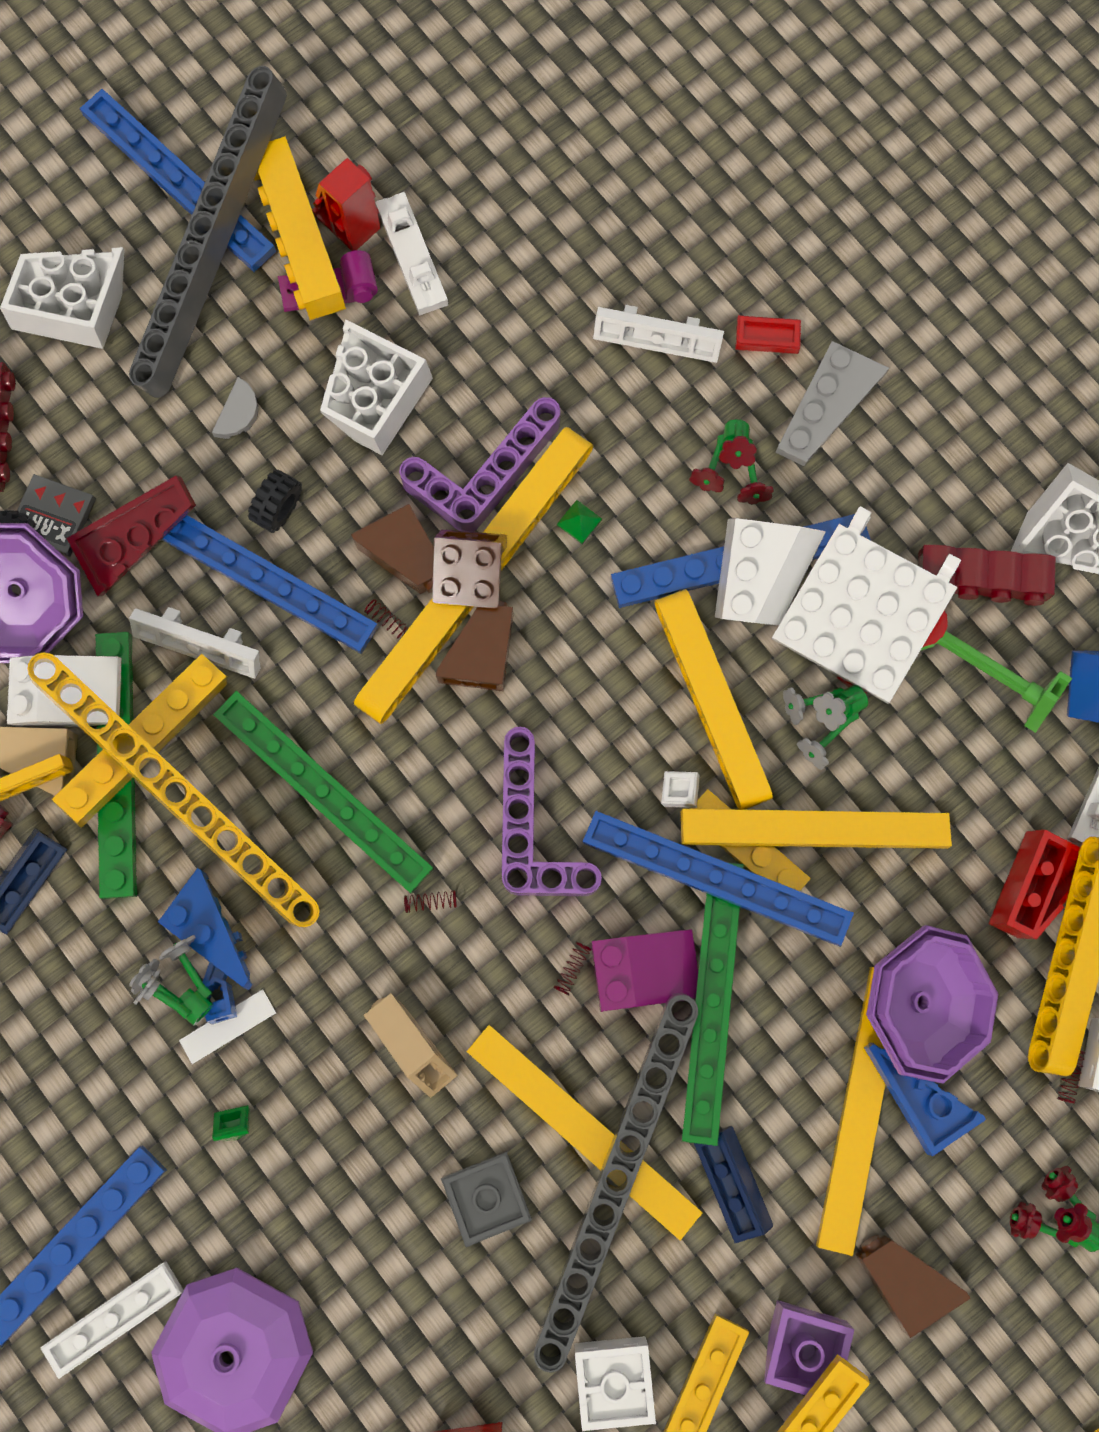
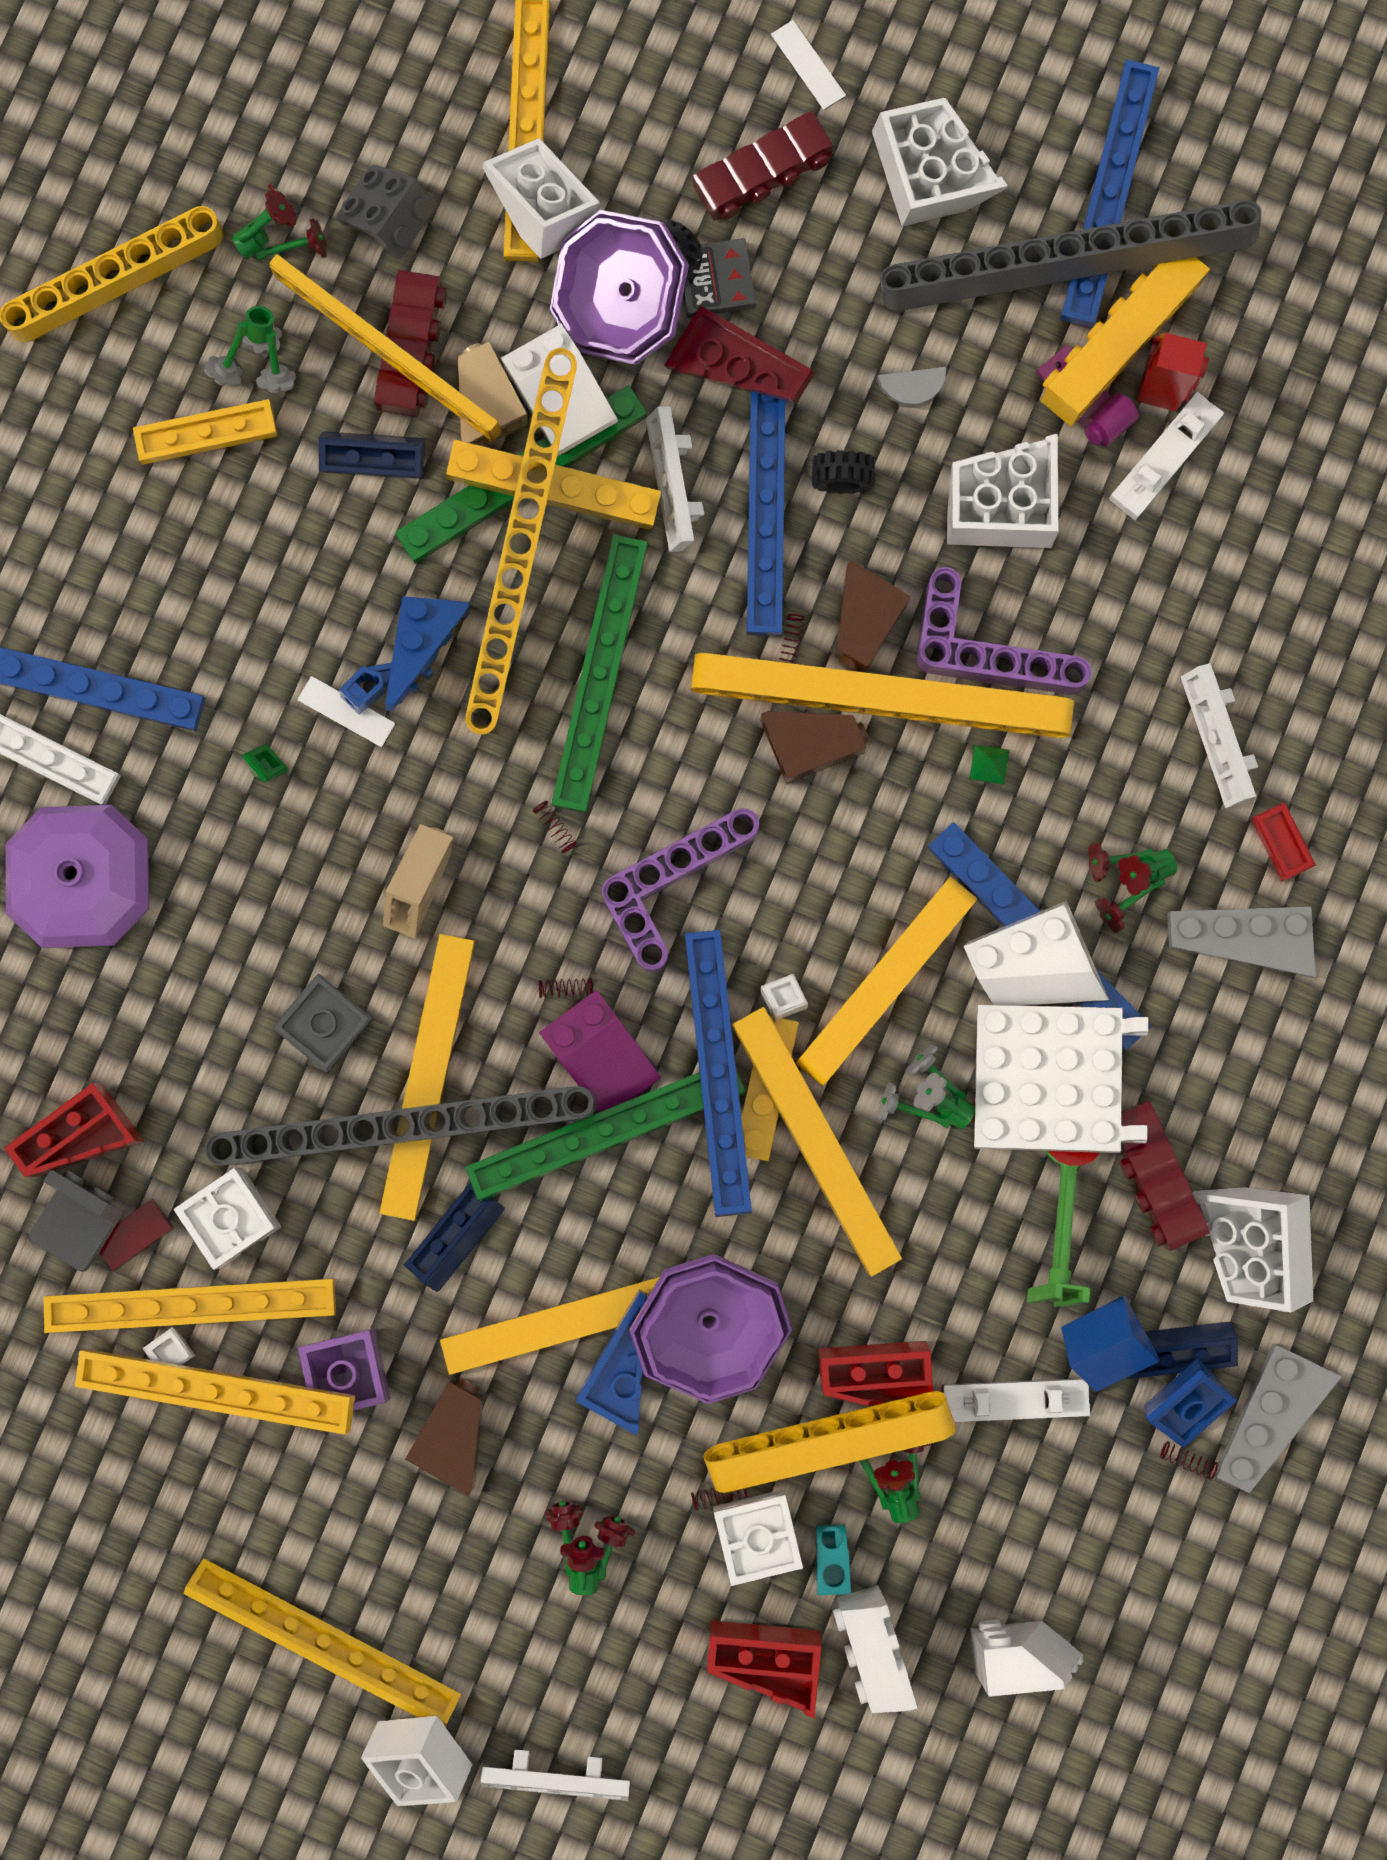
camera: 60 degrees right, 5 degrees up
plant [129,935,214,1026] -> none
bracket [432,529,507,608] -> none

